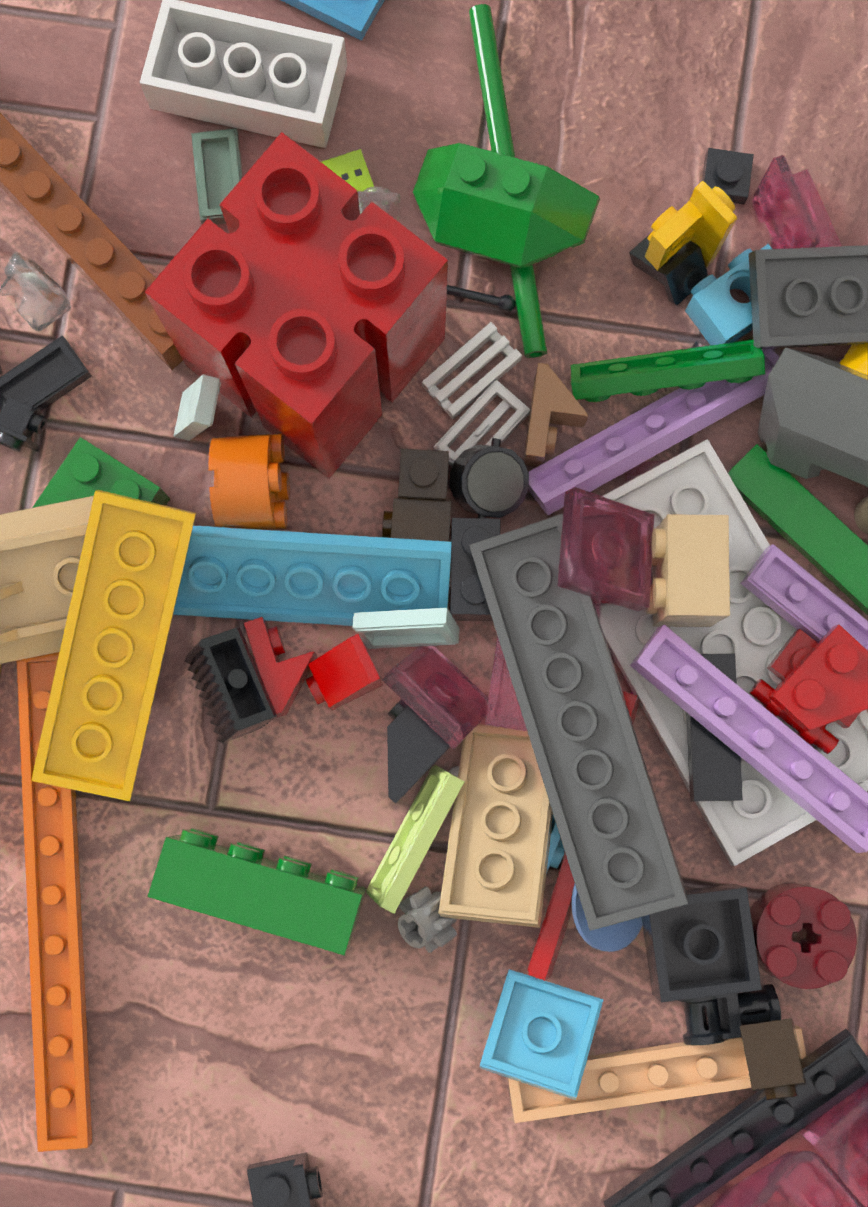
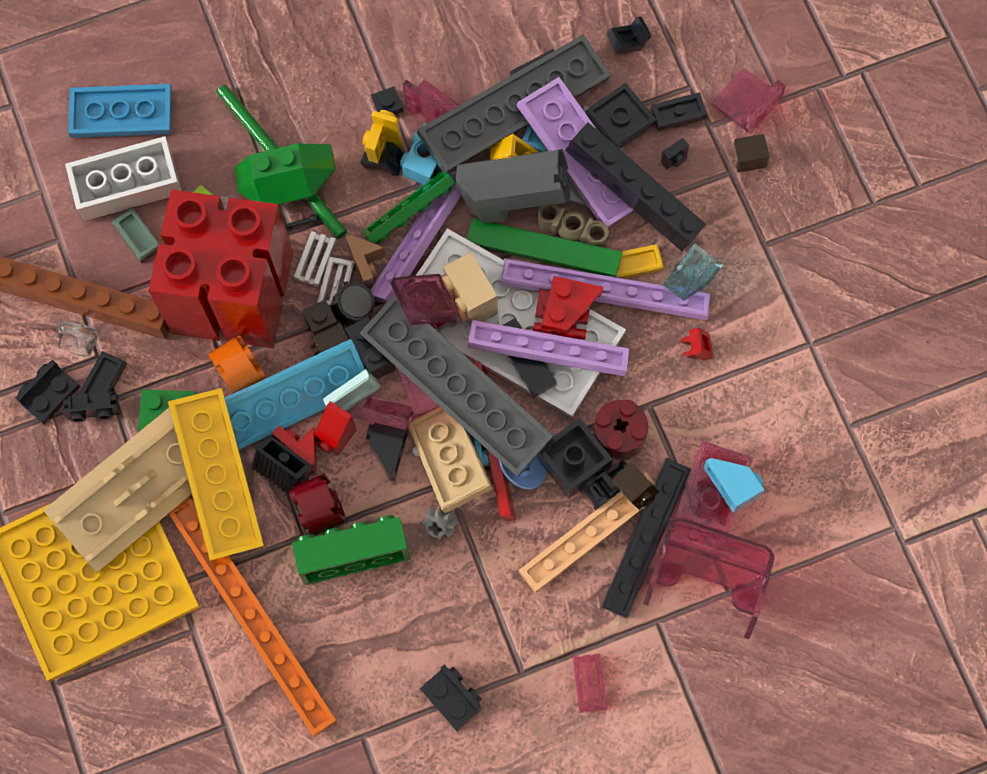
camera: 25 degrees left, 10 degrees down
light aqua tile [173,374,221,441] -> none
yellowish green tile [366,765,465,914] -> none
medium azure tile [479,969,604,1100] -> none
none -> dark red brick [289,473,346,536]

